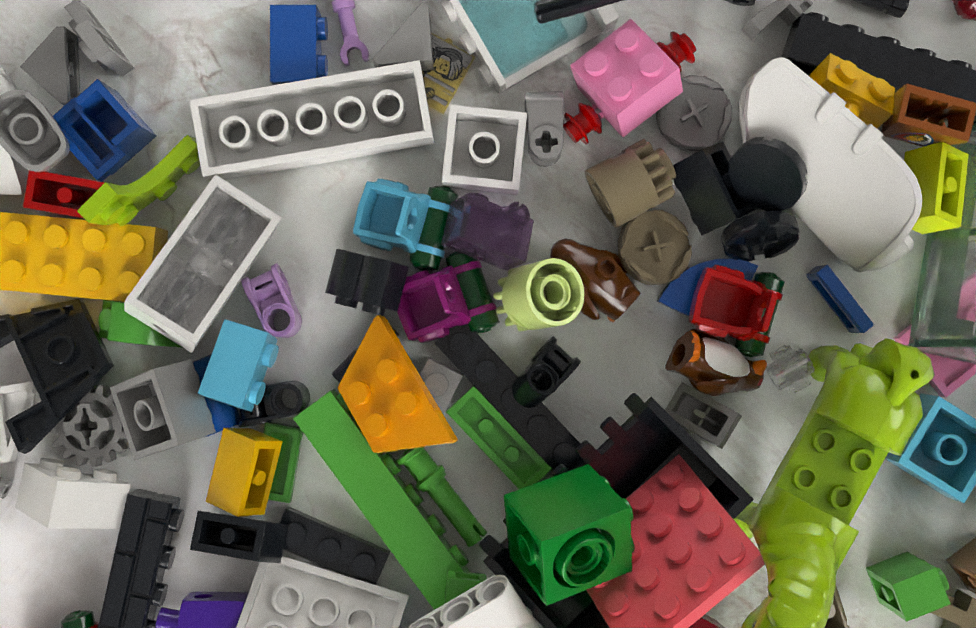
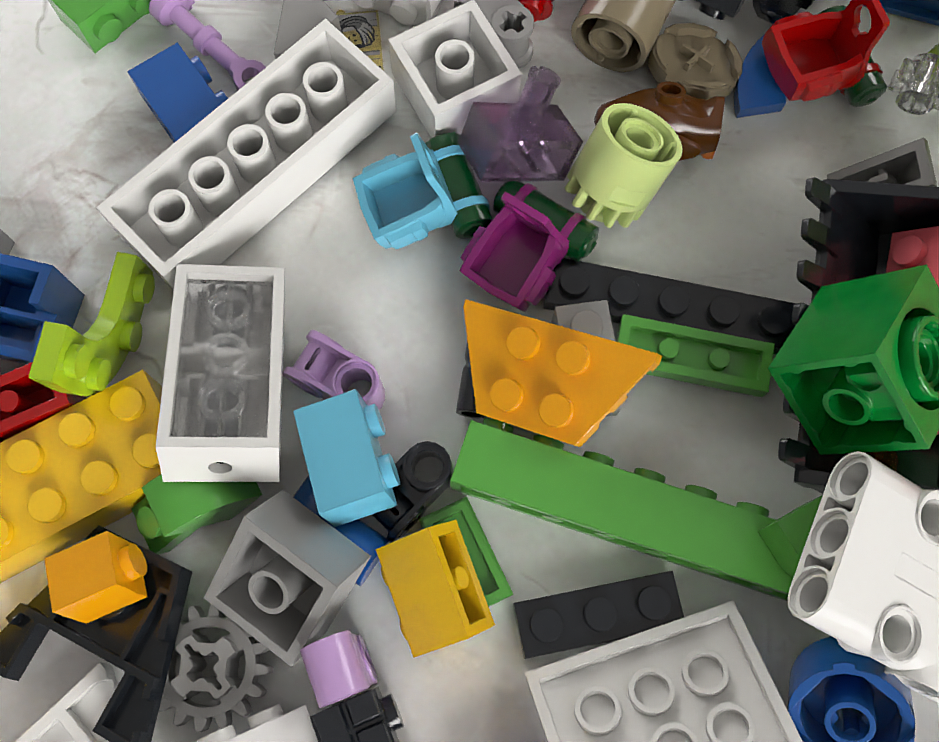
camera: 40 degrees left, 15 degrees down
black brick [190,511,288,563] -> none
black brick [325,249,409,316] -> none
bright green pin [396,447,487,547] -> none
black piece [512,336,581,408] -> none
reddish brown animal [665,328,767,396] -> none
none -> light orange brick [44,531,147,624]
none -> lavender piece [300,630,377,708]

